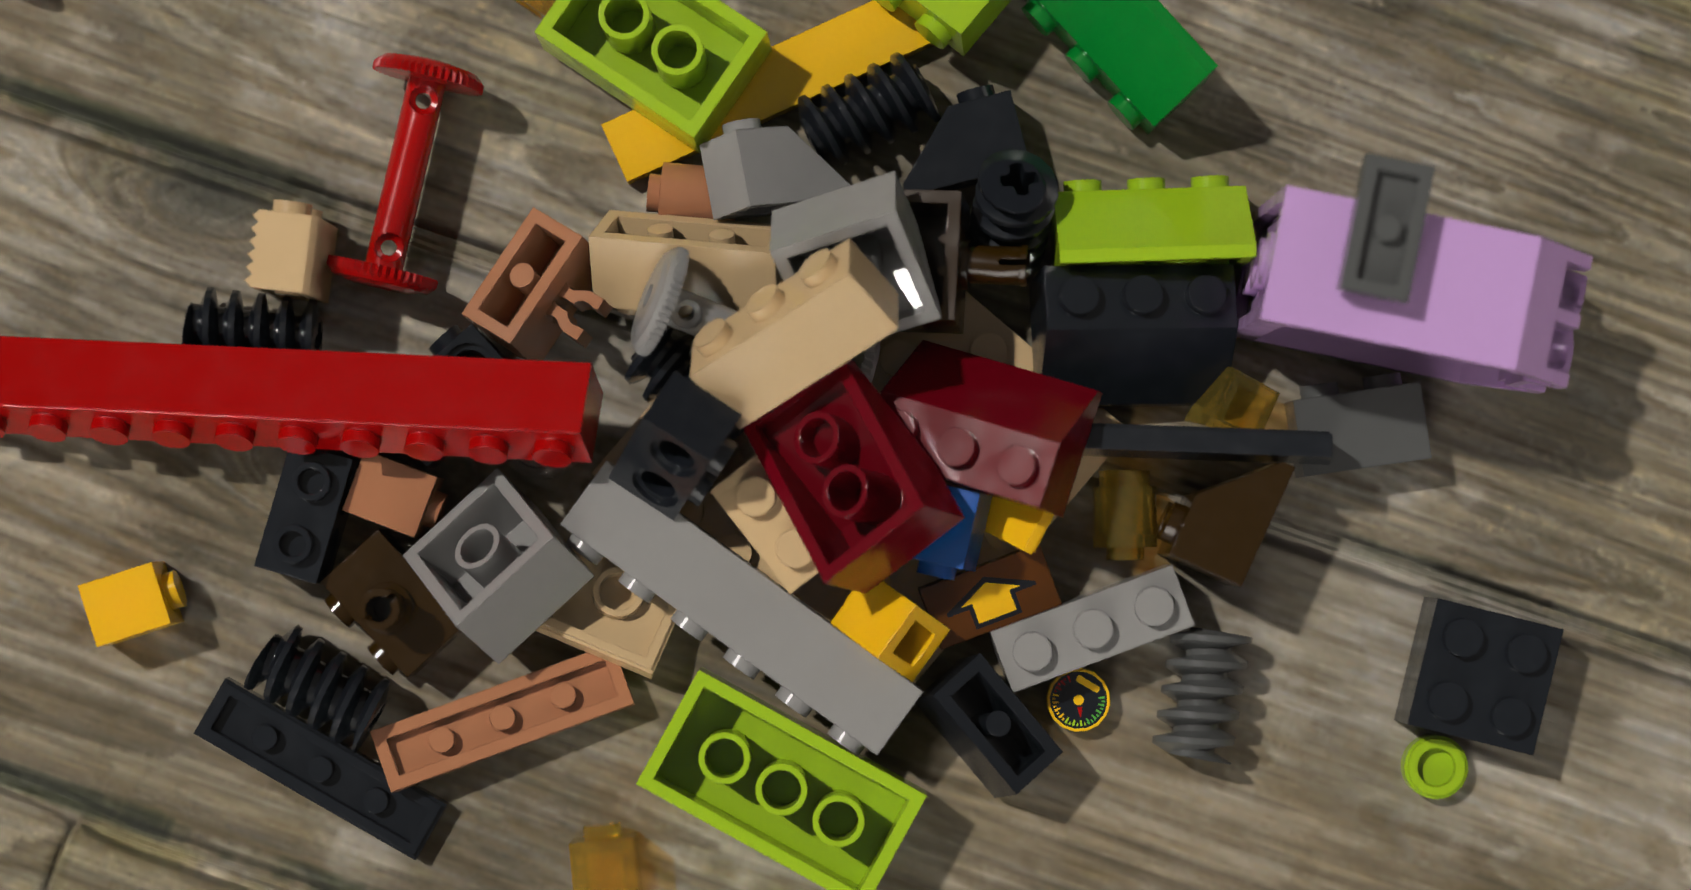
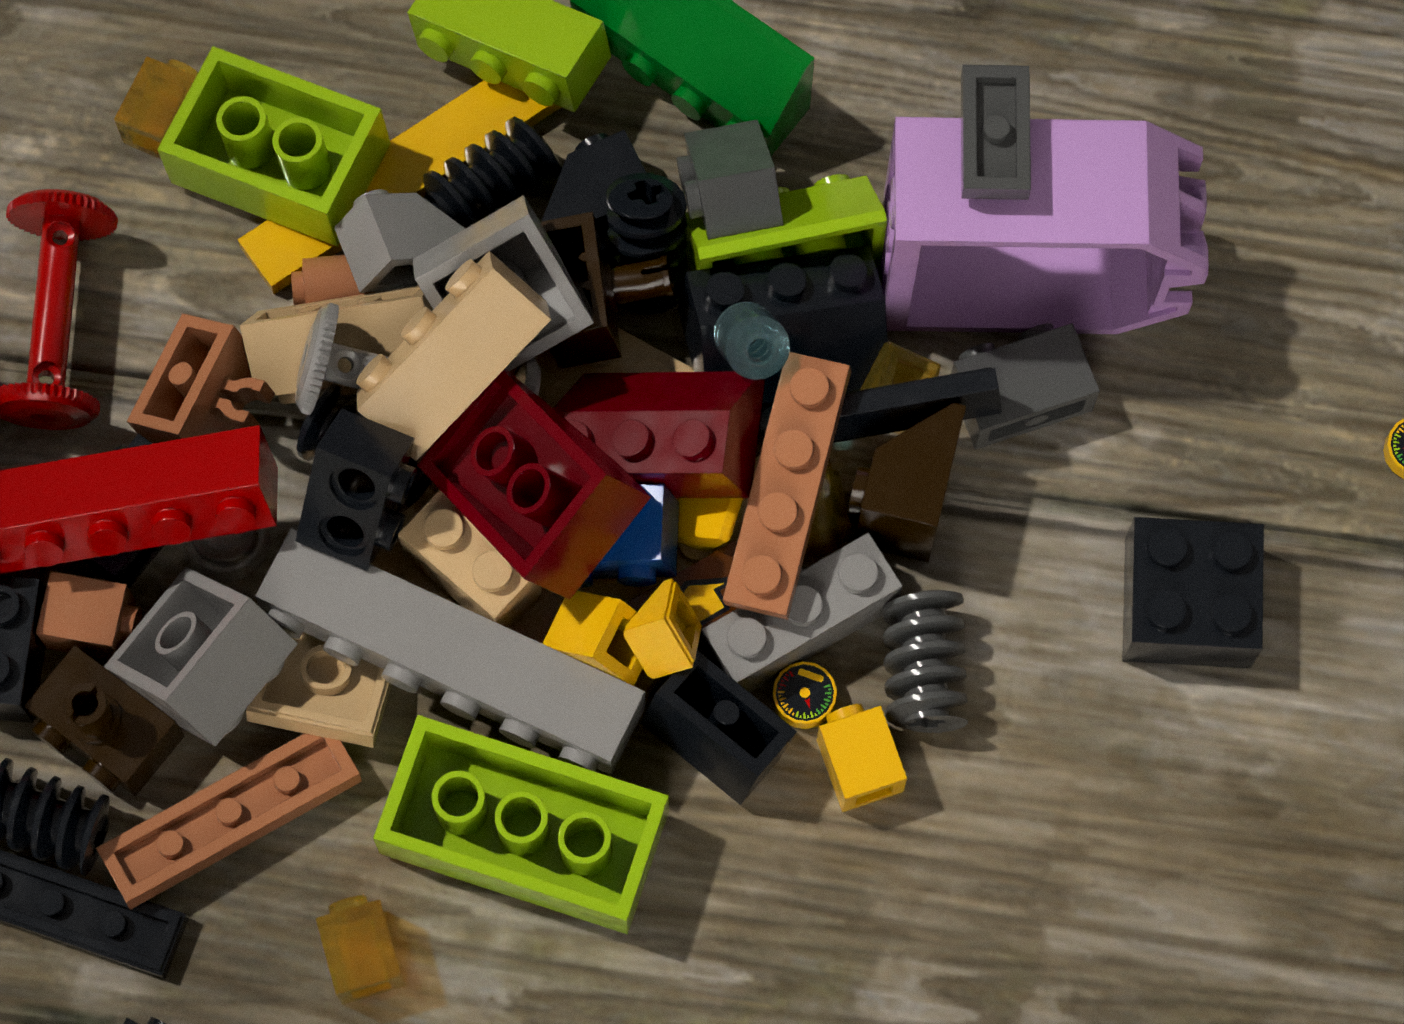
camera: 10 degrees left, 15 degrees down
lime tile [1401,734,1468,799] -> none
none -> yellow slope [624,578,702,679]
none -> dark grey brick [676,119,783,239]
none -> clear light blue brick [714,302,790,380]
none -> nougat plate [723,351,851,620]
none -> yellow brick [816,704,907,812]

